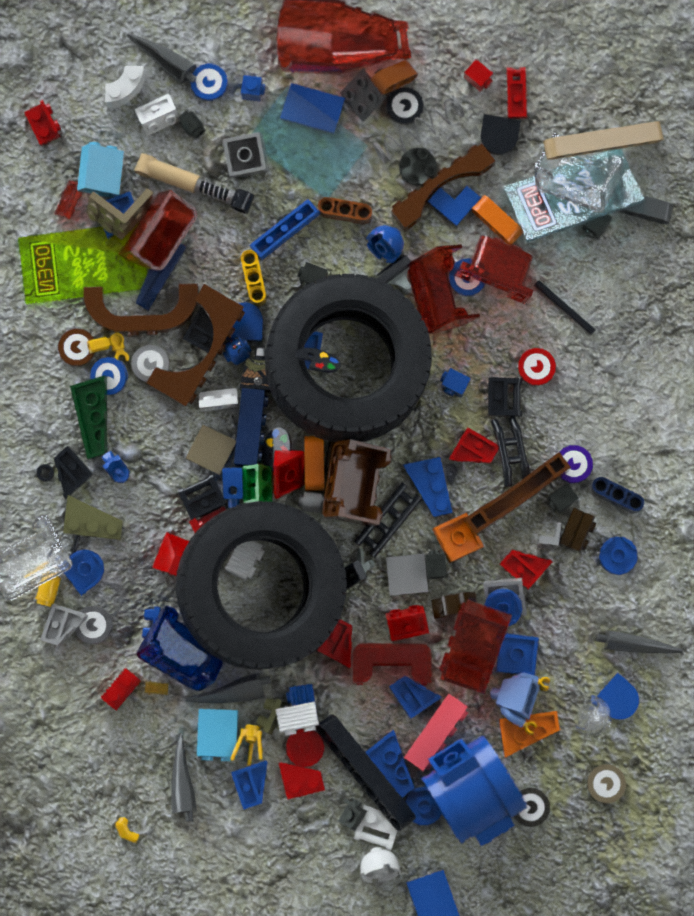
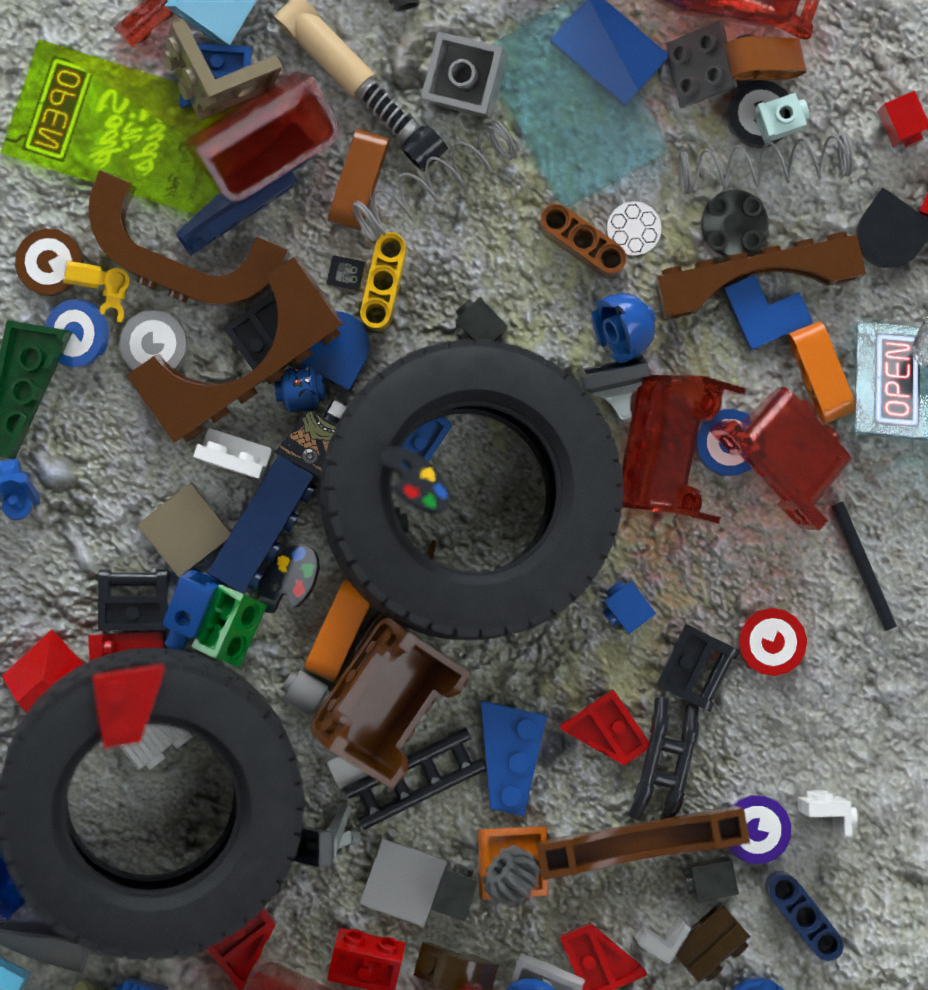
camera: 20 degrees right, 5 degrees up
blue brick [249,199,320,261] -> none
red slope [274,450,305,499] -> none
none -> red wing [93,663,164,749]
none -> black sticker [326,255,365,291]
none -> white sticker [326,756,368,790]
none -> dark orange beam [328,129,390,231]
none -> light grey piece [352,120,516,241]
none -> dark grey gear [482,845,541,908]
none -> white sticker [607,201,661,255]
none -> light aqua brick [754,93,810,144]
none -> white bracket [798,790,857,837]

